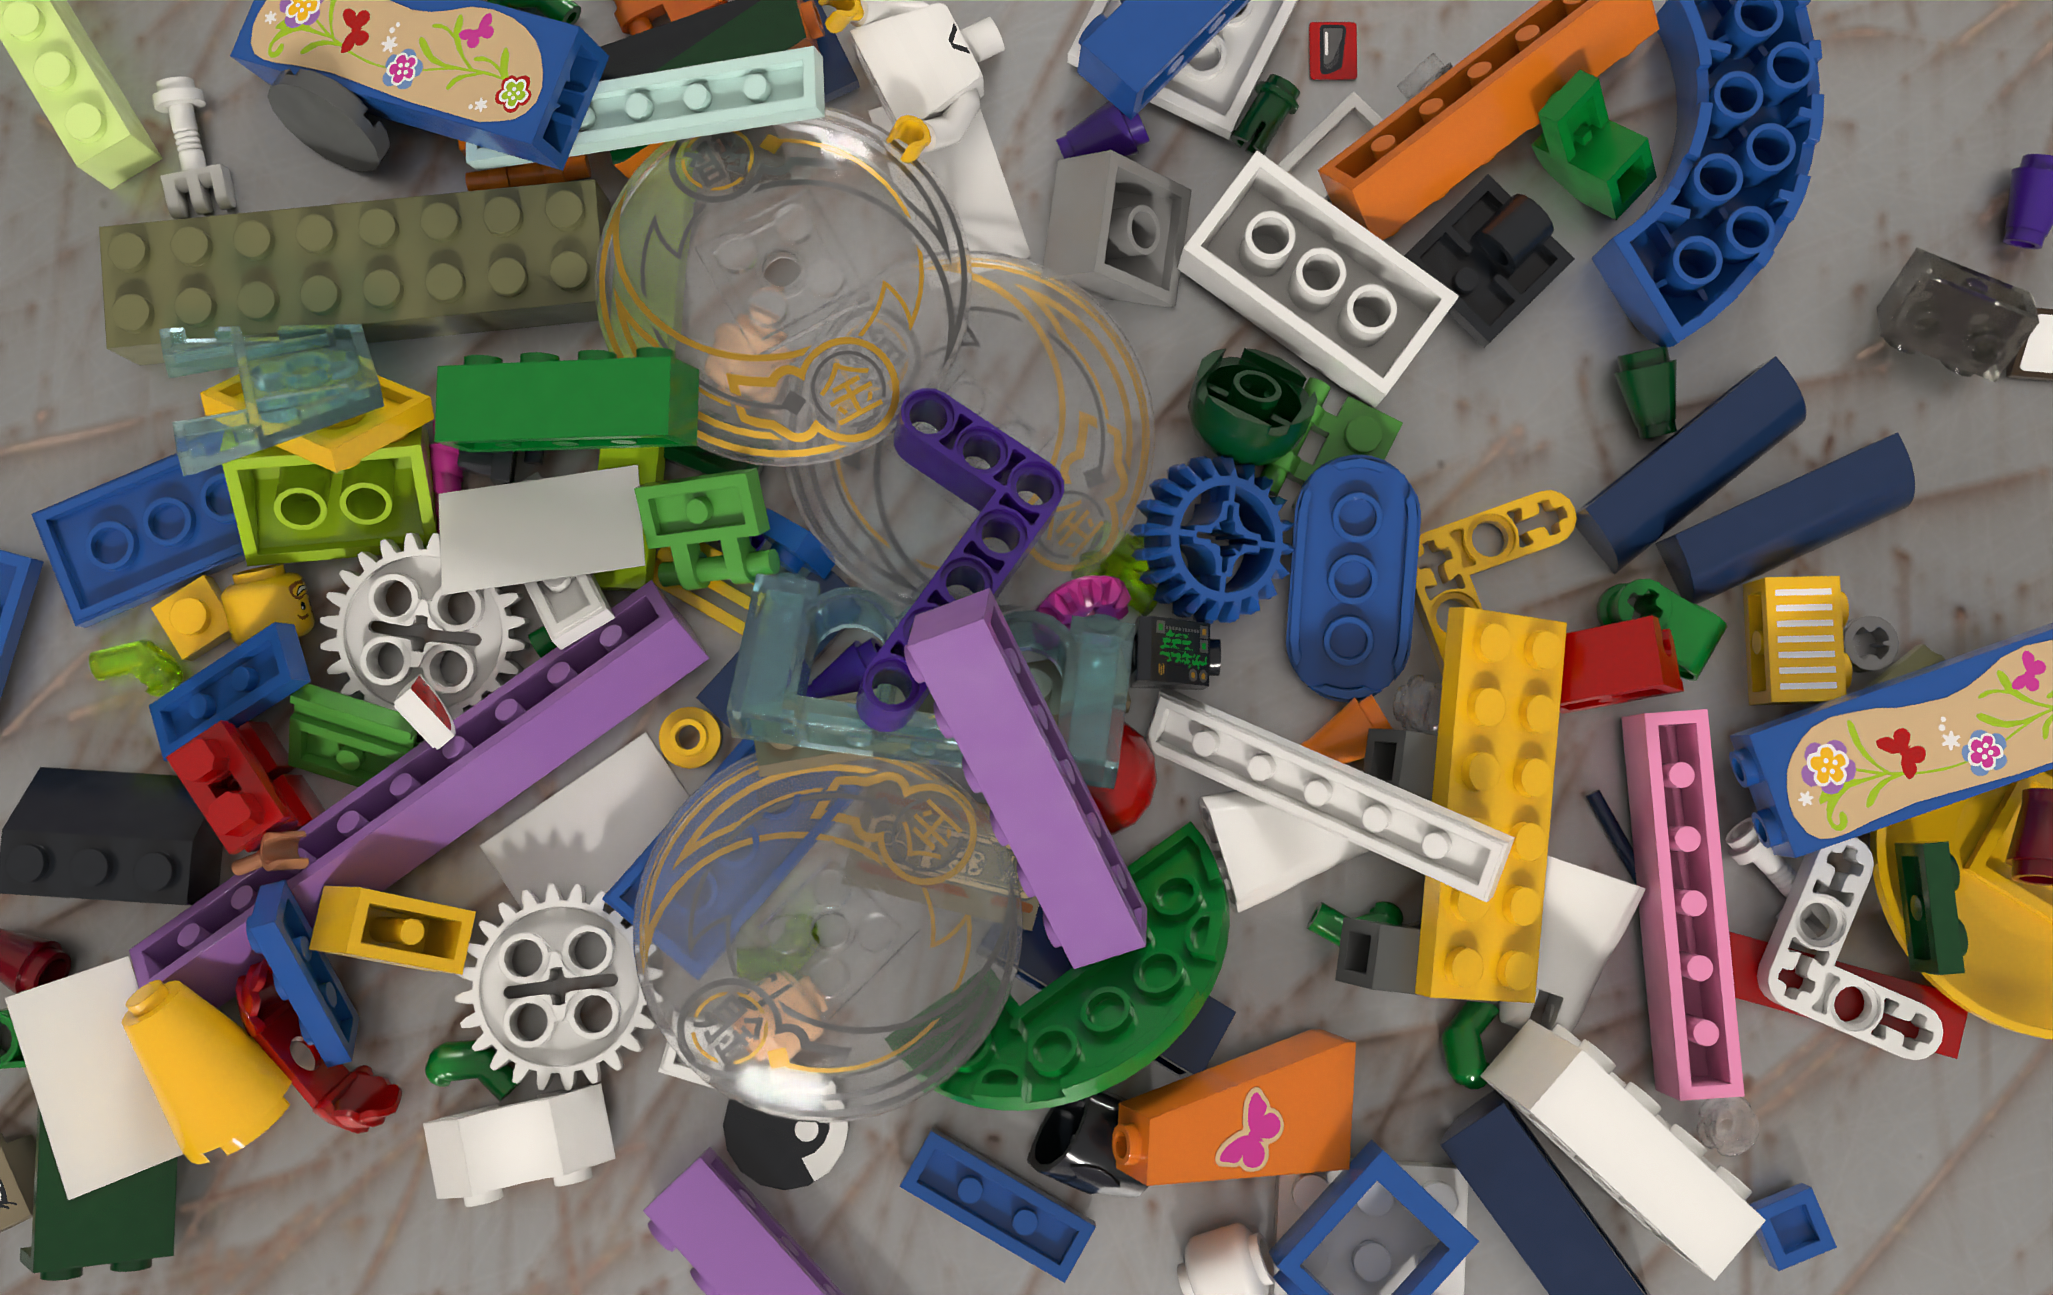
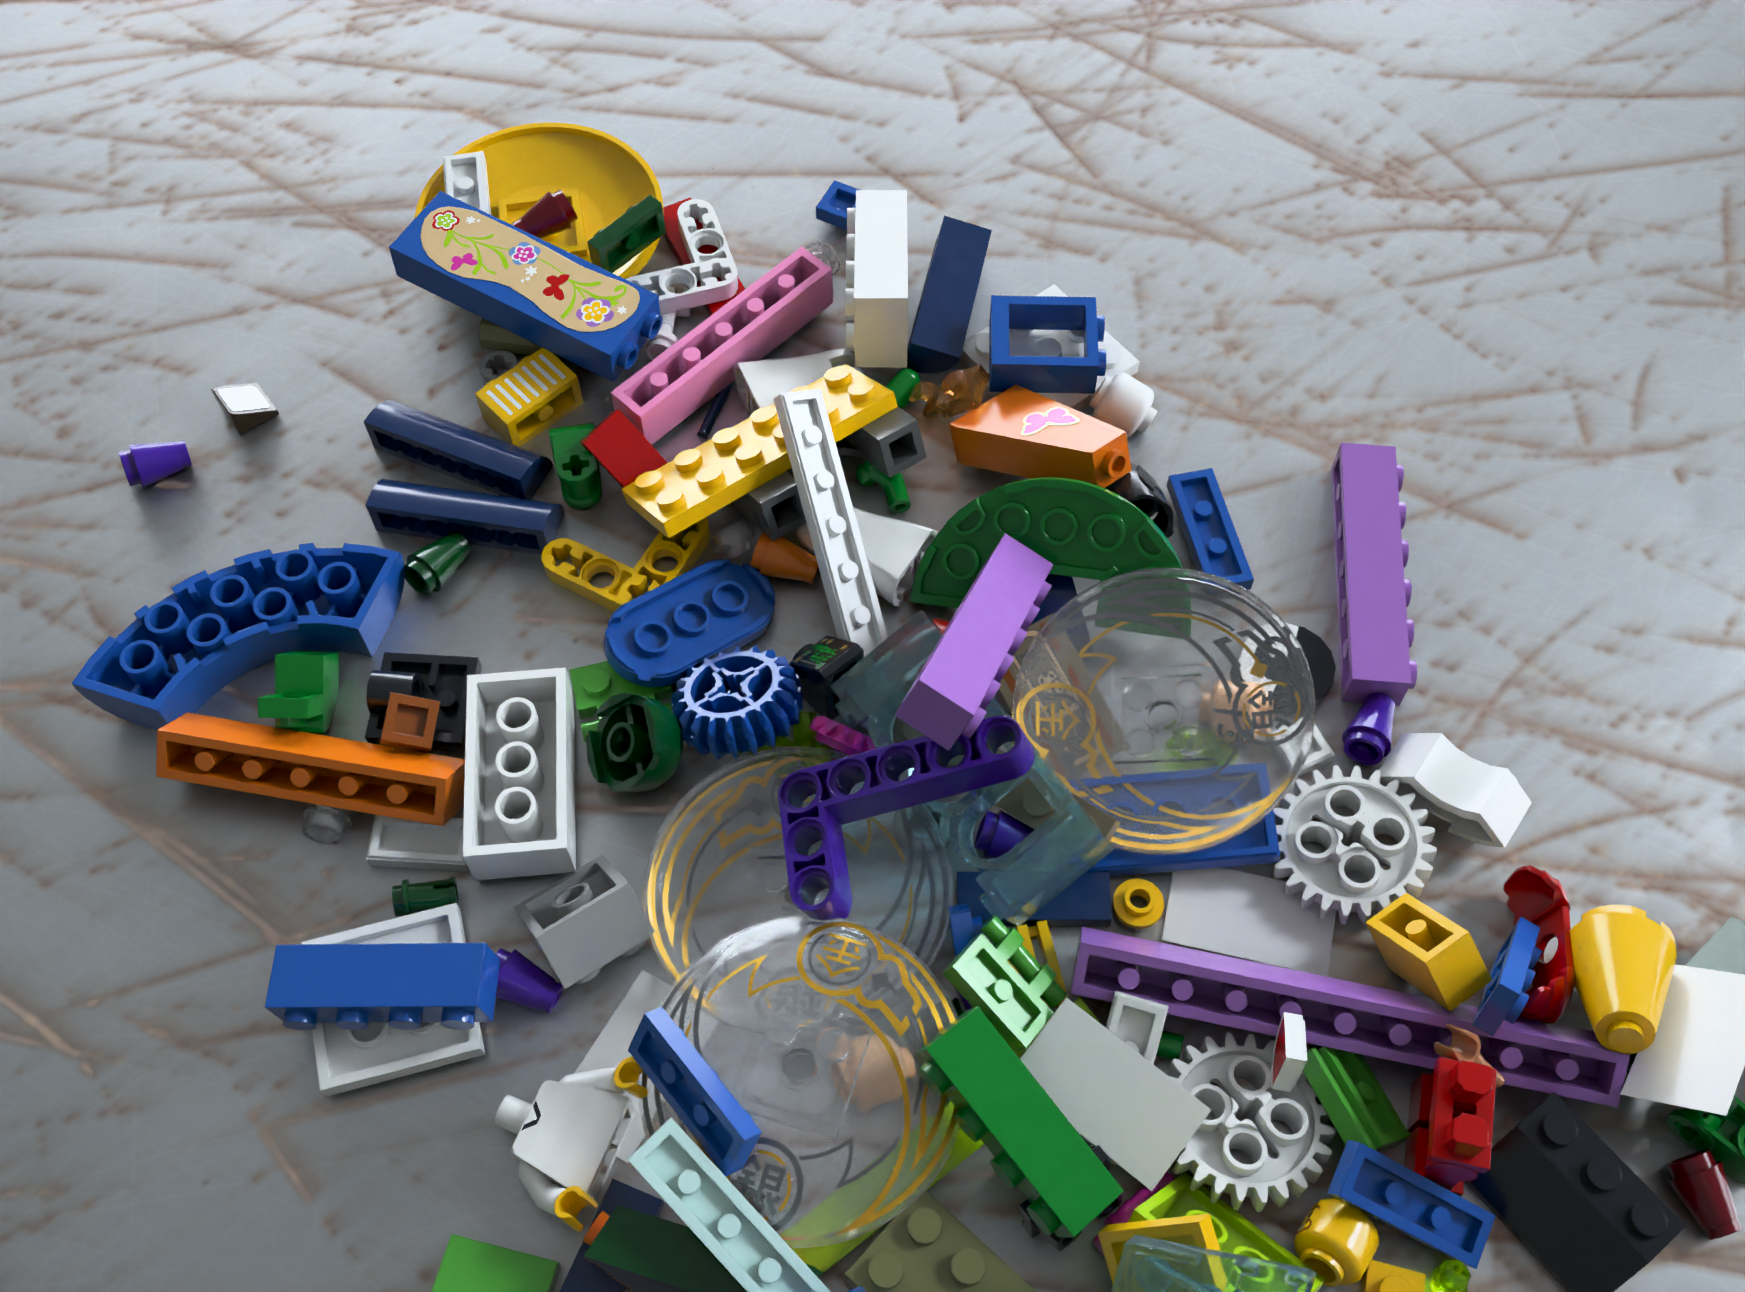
camera: 130 degrees left, 25 degrees down
green arm [425,1040,520,1102] -> none
sticker [1309,22,1357,80] -> none
clear smoke brick [1876,248,2040,382] -> none
none -> dark orange plate [380,692,441,753]
none -> blue plate [628,1007,762,1177]
none -> clear orange plate [909,364,990,419]
none -> dark purple cone [1342,693,1395,765]

